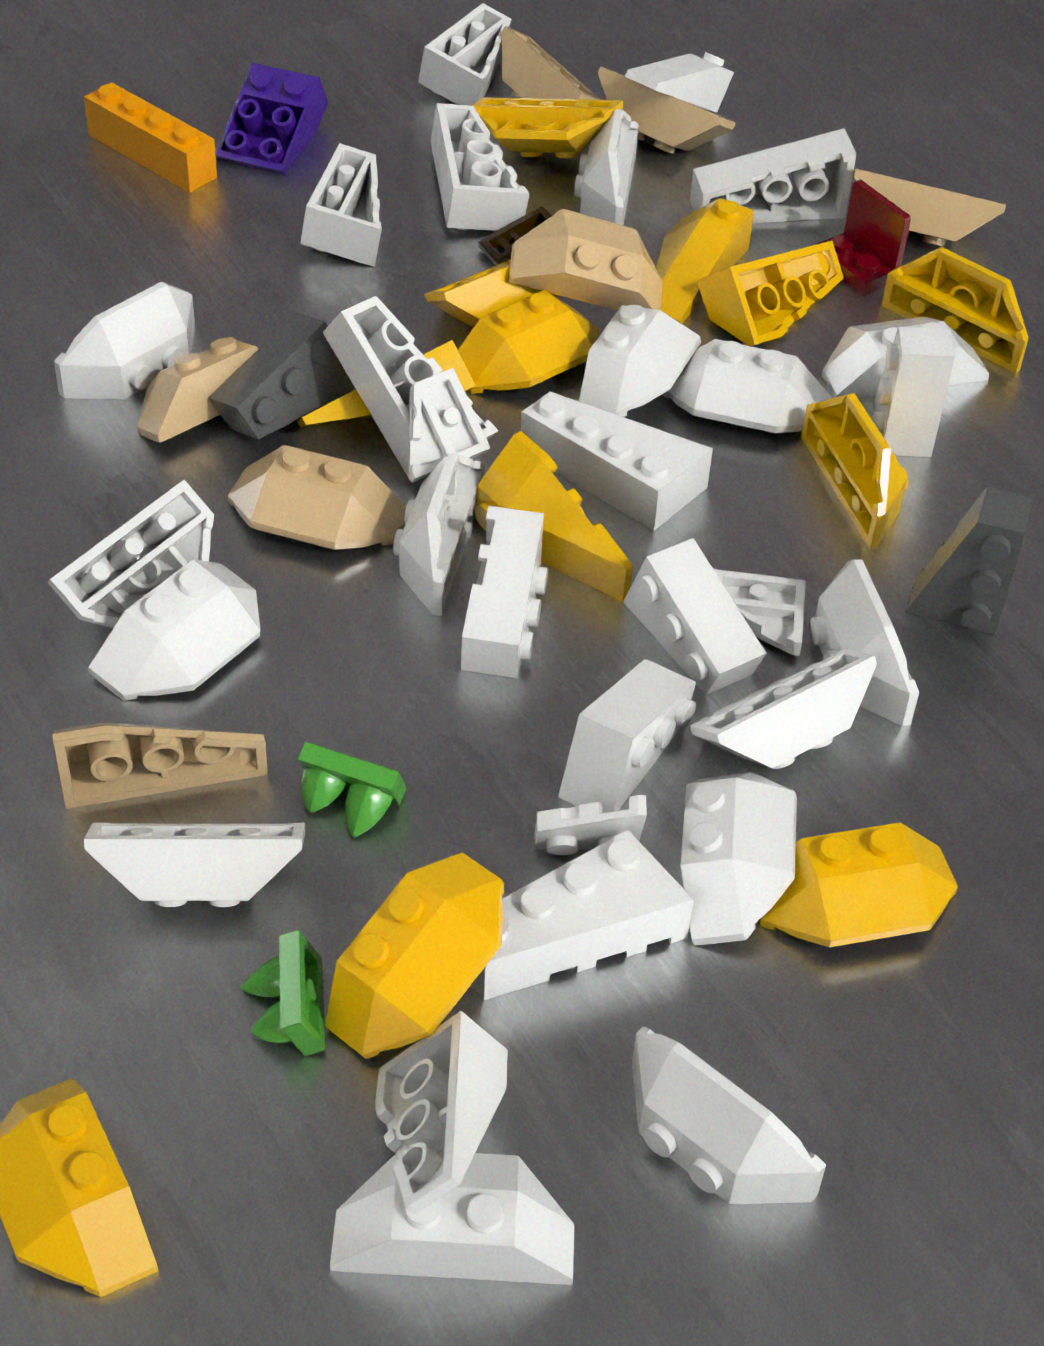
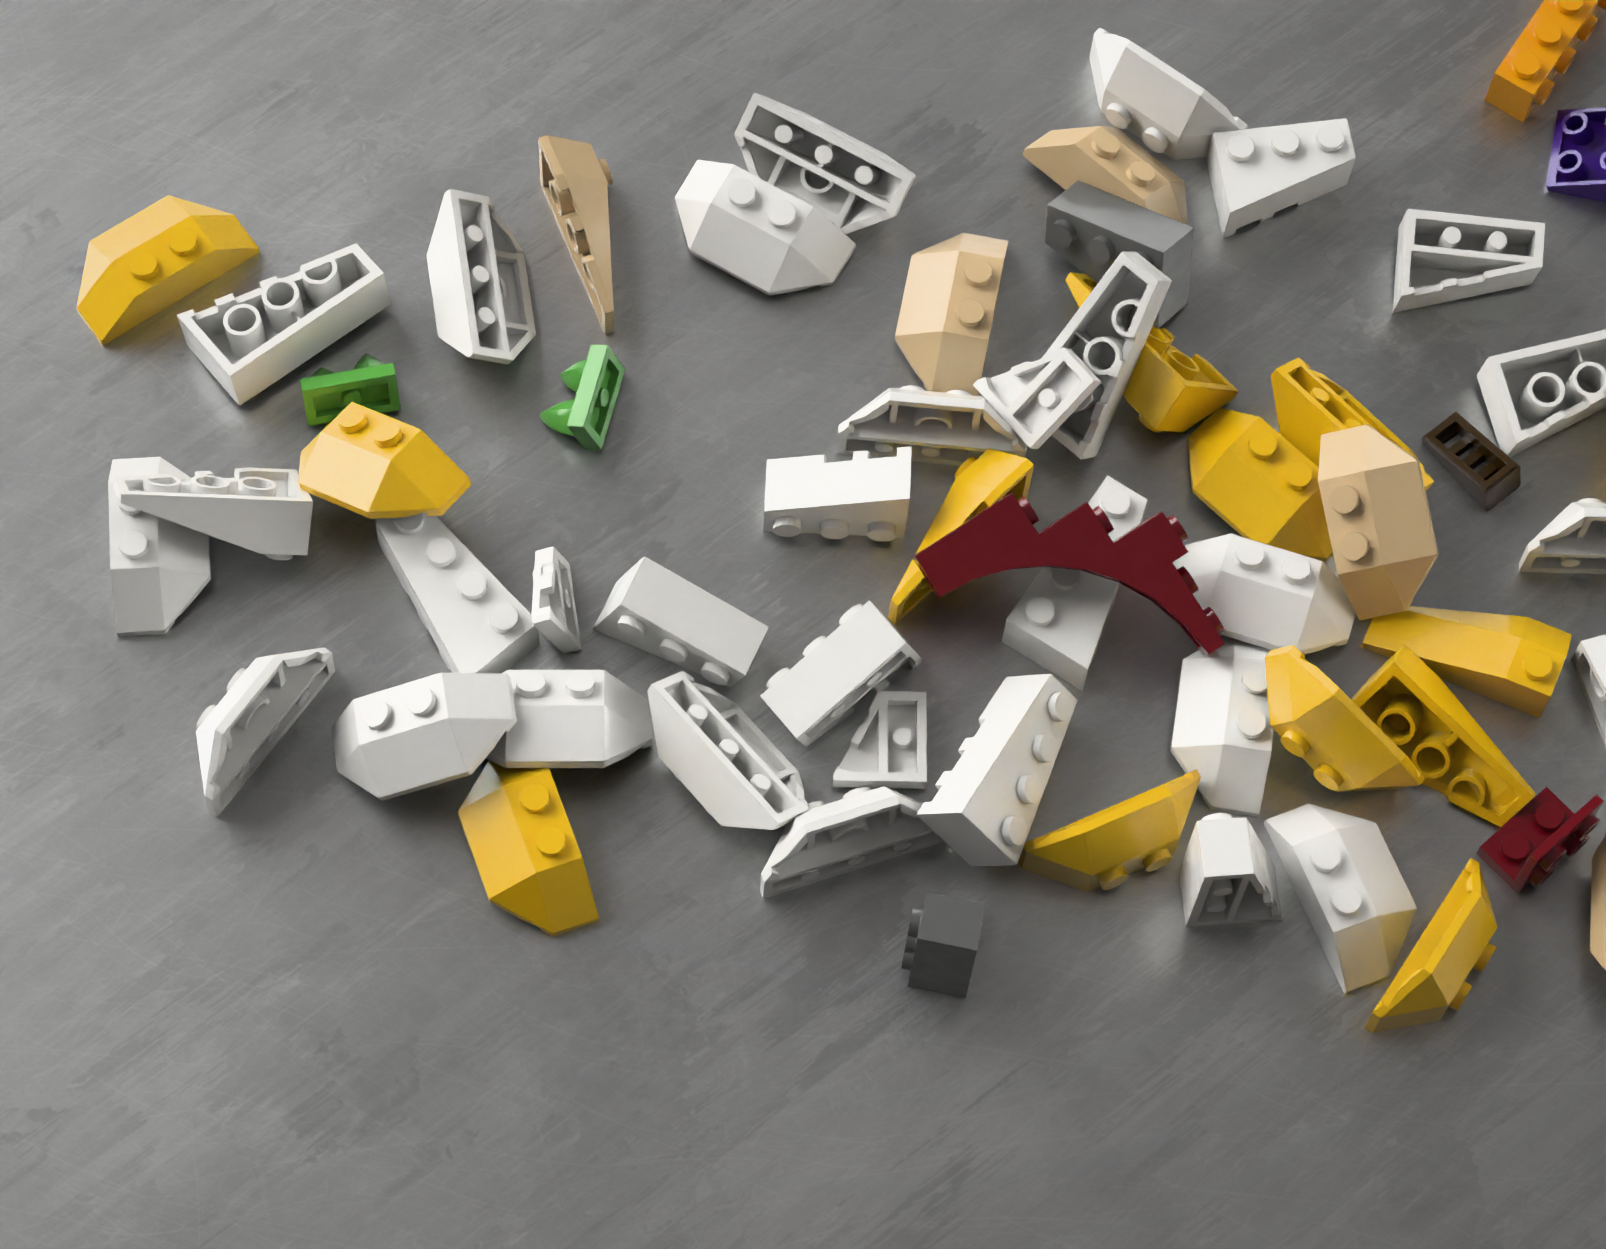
camera: 80 degrees right, 20 degrees up
none -> white wedge [177,243,391,406]
none -> white wedge [331,672,517,801]
none -> dark red arch [912,493,1225,655]
none -> white wedge [916,674,1078,866]
none -> white wedge [1206,118,1356,239]
none -> yellow wedge [1265,645,1425,792]

